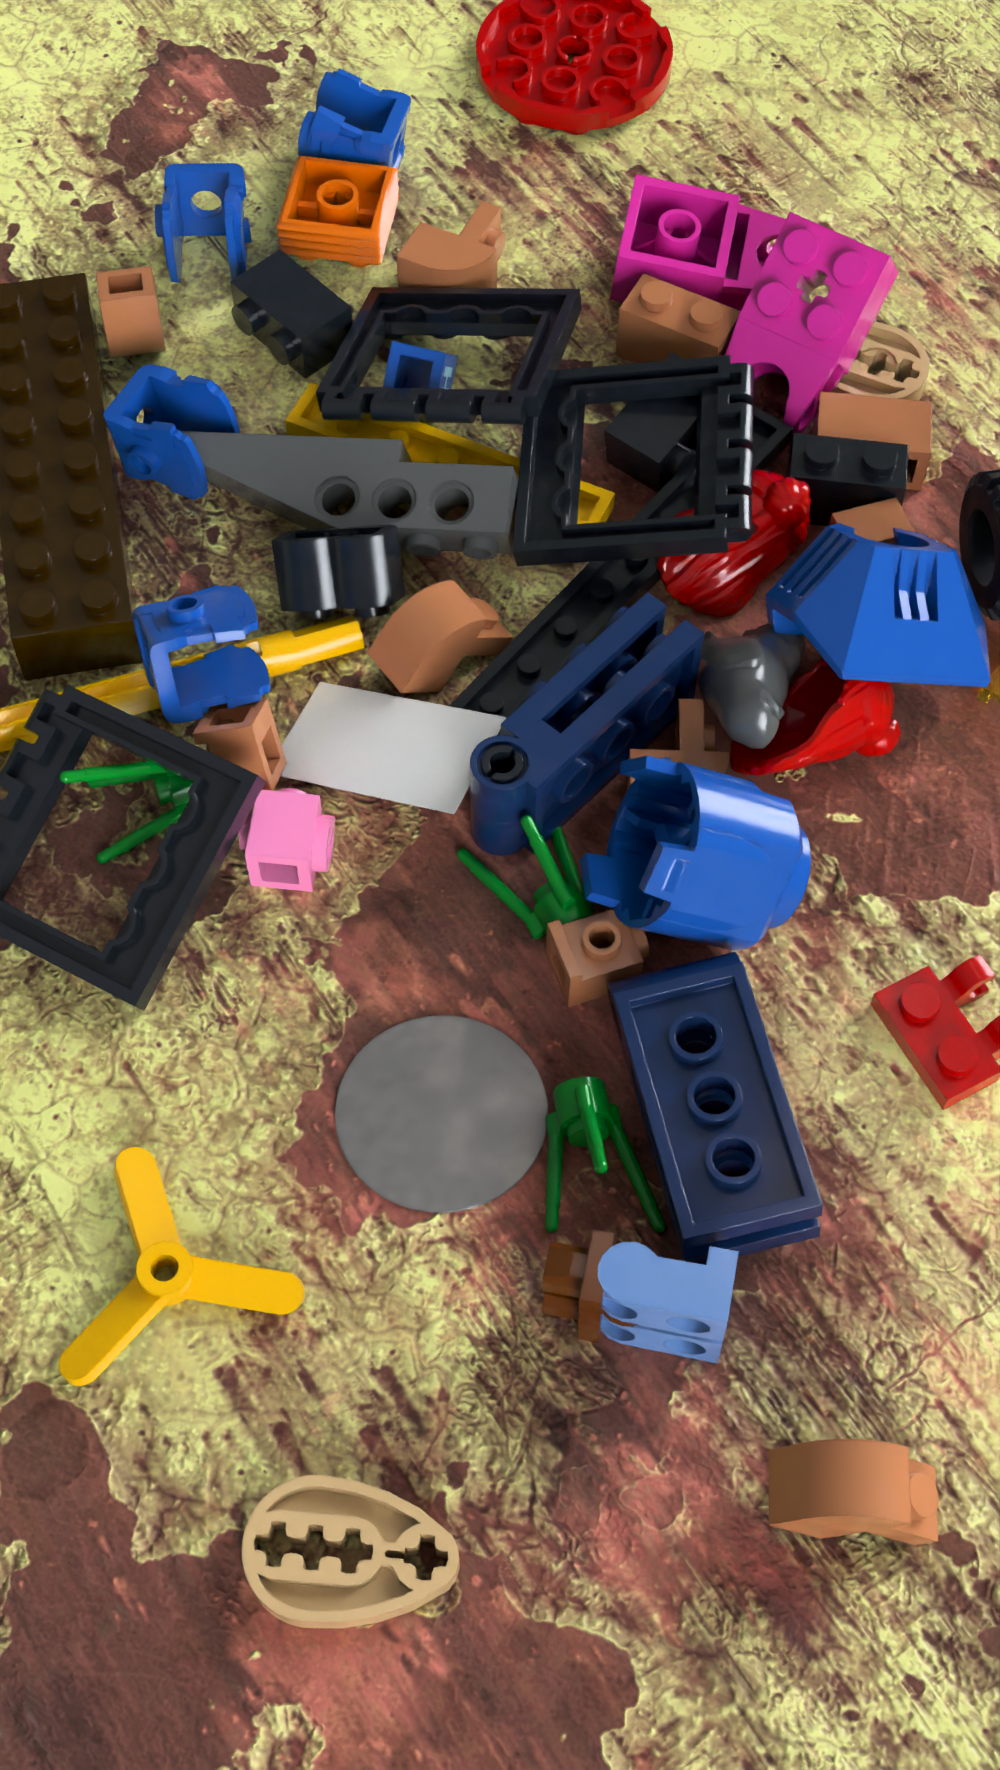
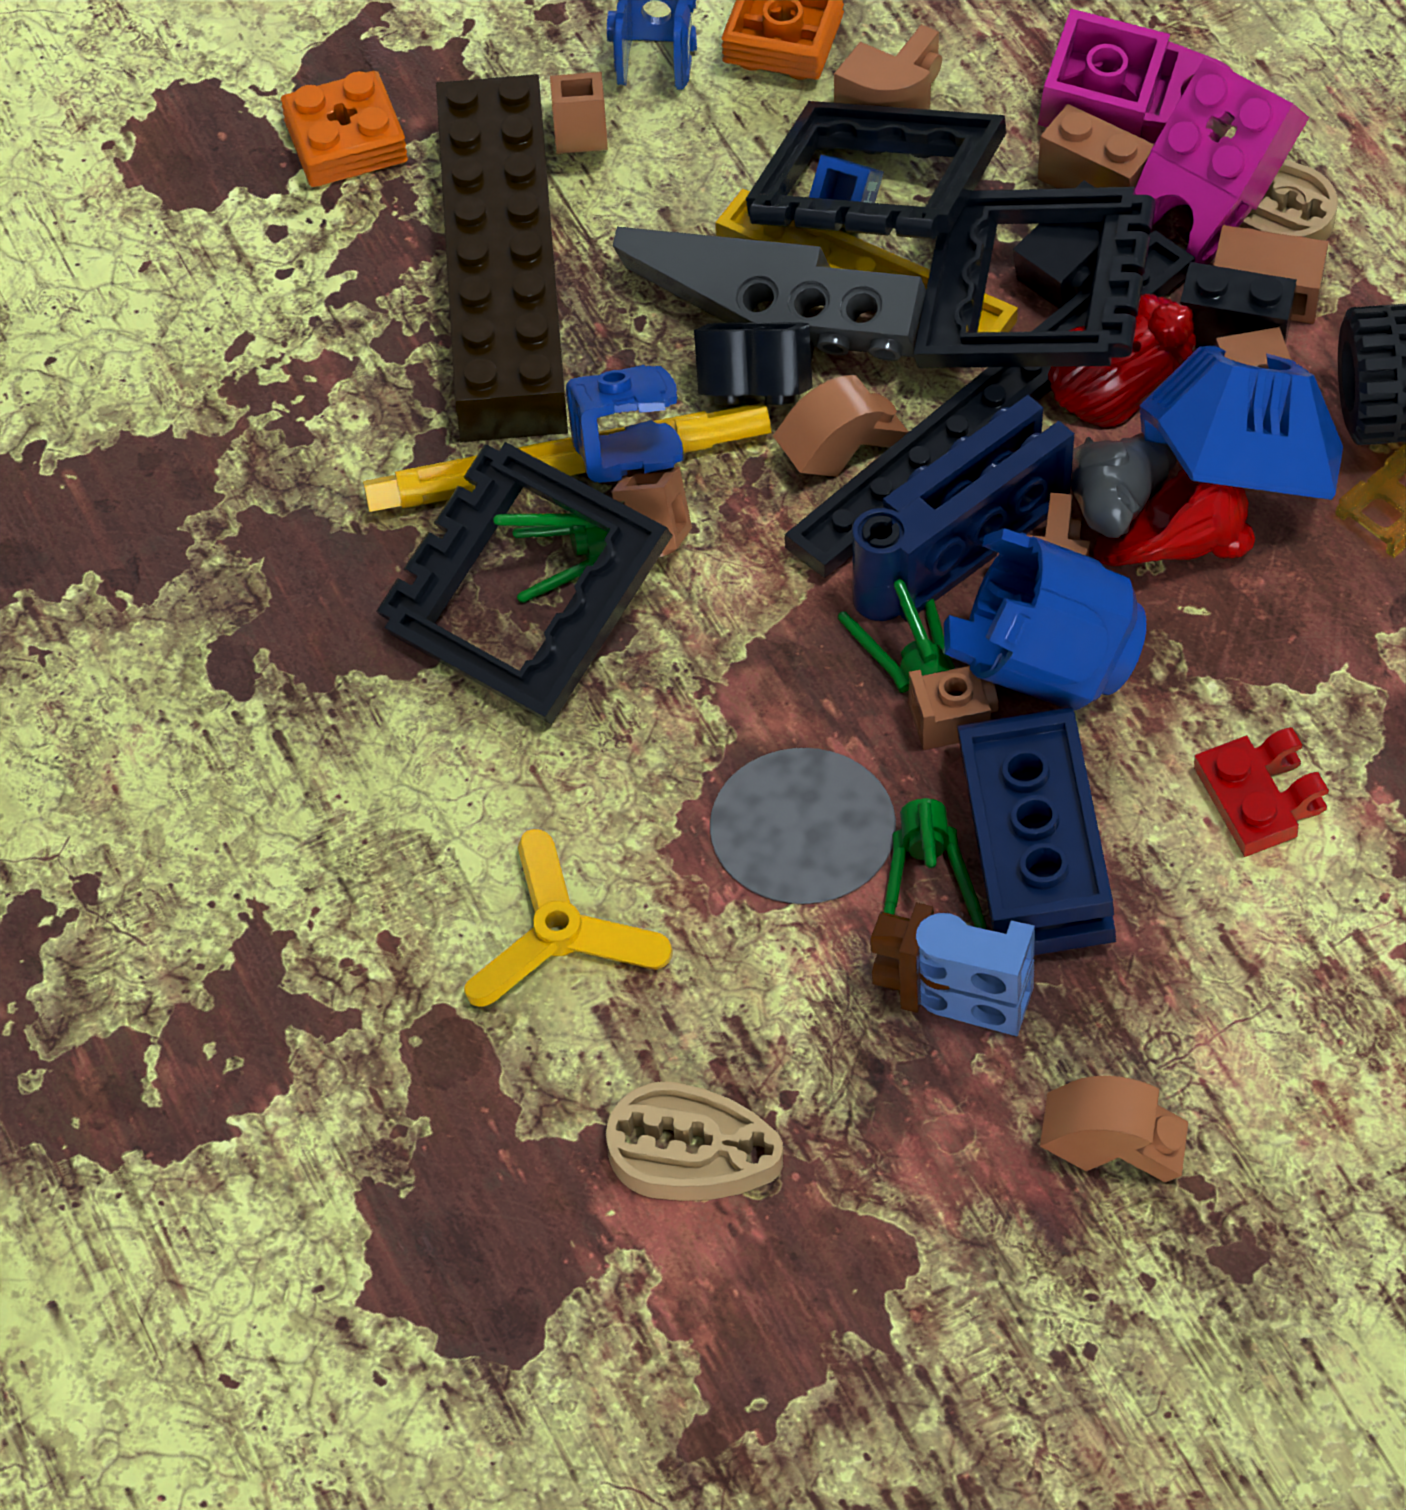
camera: 10 degrees right, 5 degrees down
blue piece [103,365,240,501] -> none
black brick [230,249,352,379] -> none
bright pink brick [239,788,335,892] -> none
white sticker [280,682,507,814] -> none

